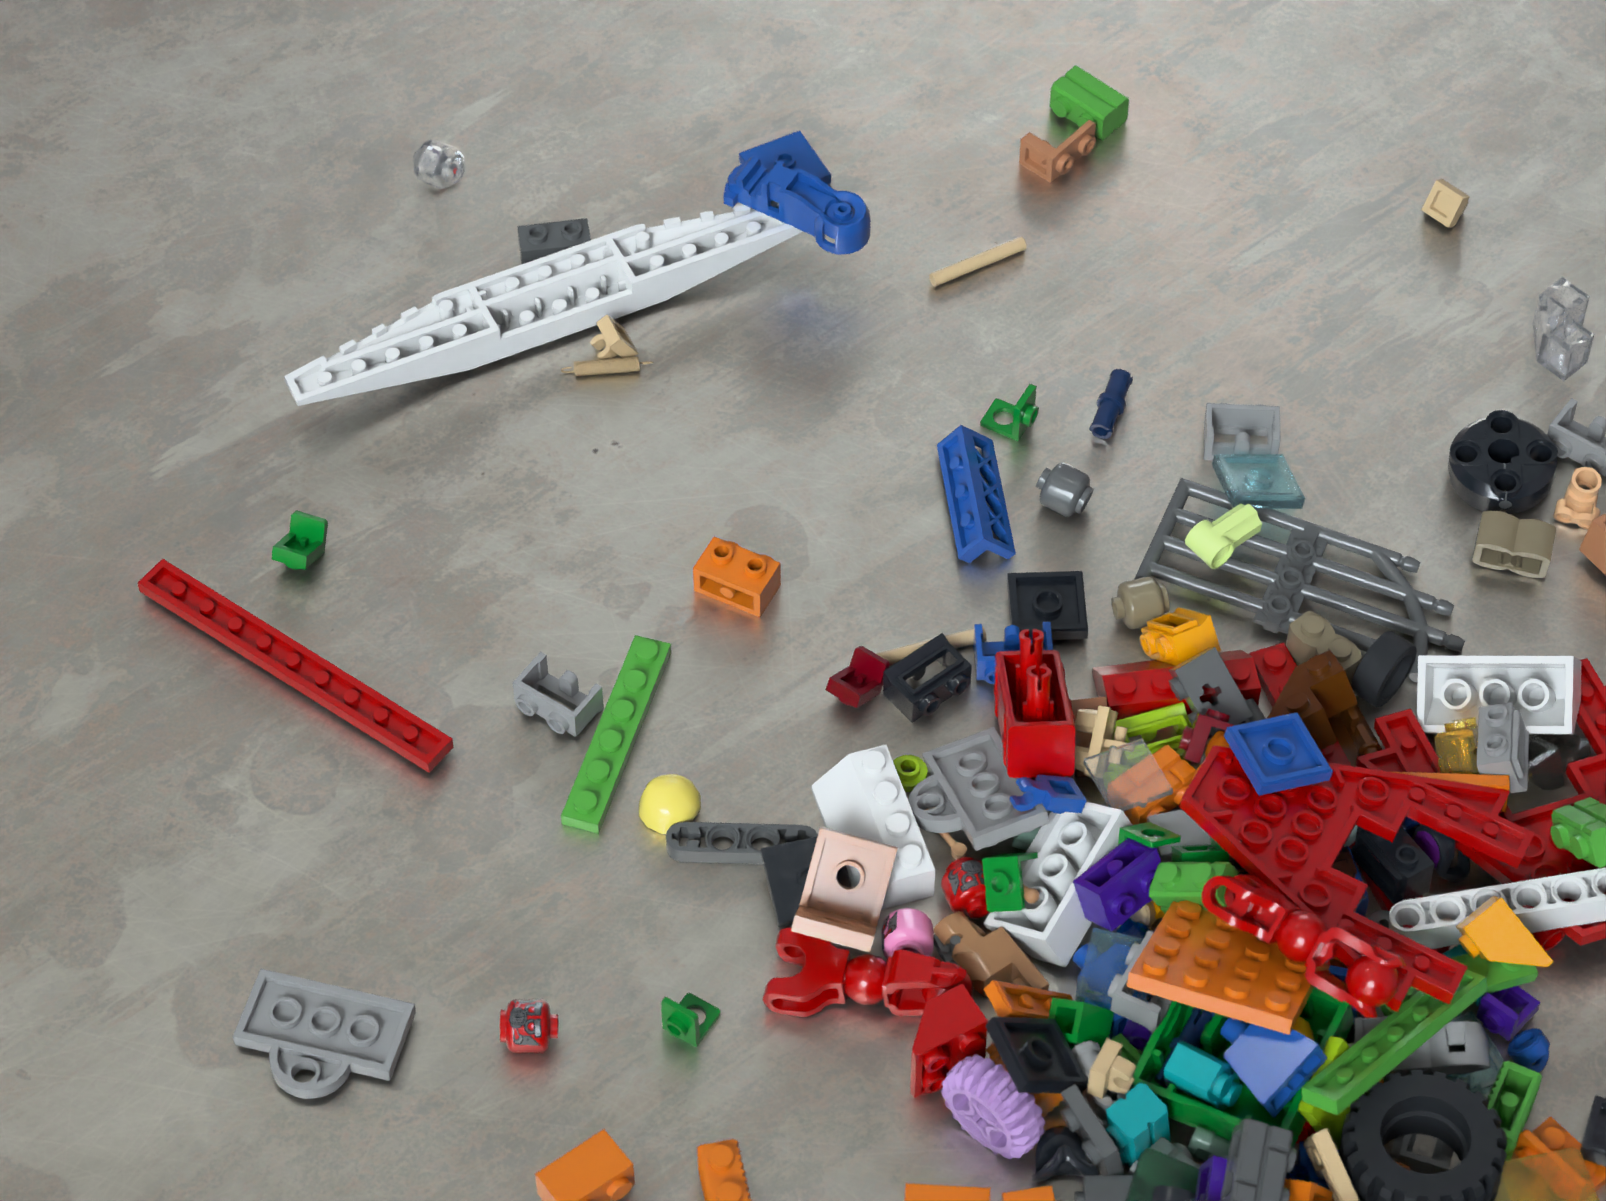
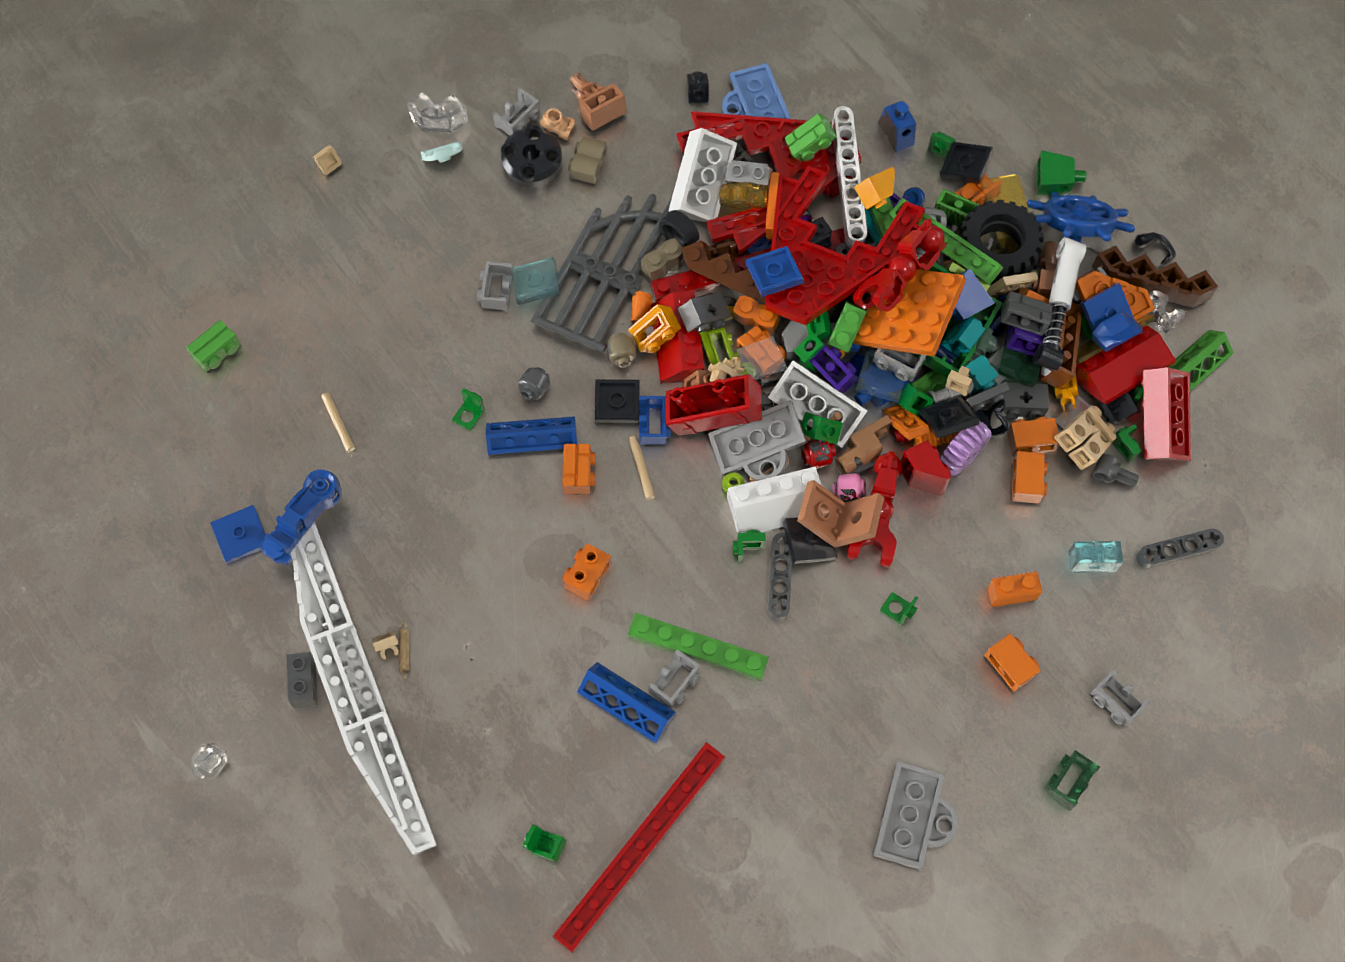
camera: 90 degrees left, 15 degrees up
head [500,999,559,1053] -> none
light yellow hair [639,774,701,834] -> none
dark red bracket [825,646,890,709] -> none
black window [883,633,972,723] -> none
blue plate [1009,775,1087,814] -> none
nougat bracket [1019,120,1096,183] -> none
dark blue pin [1089,369,1133,439] -> none
dark red bracket [1178,708,1234,763] -> none
yellowish green piece [1185,503,1262,569] -> none
none -> light aqua plate [421,141,462,162]
none -> orange brick [562,444,596,494]
none -> blue fence [577,662,676,743]
none -> orange cone [630,291,653,324]
none -> green bracket [733,530,766,562]

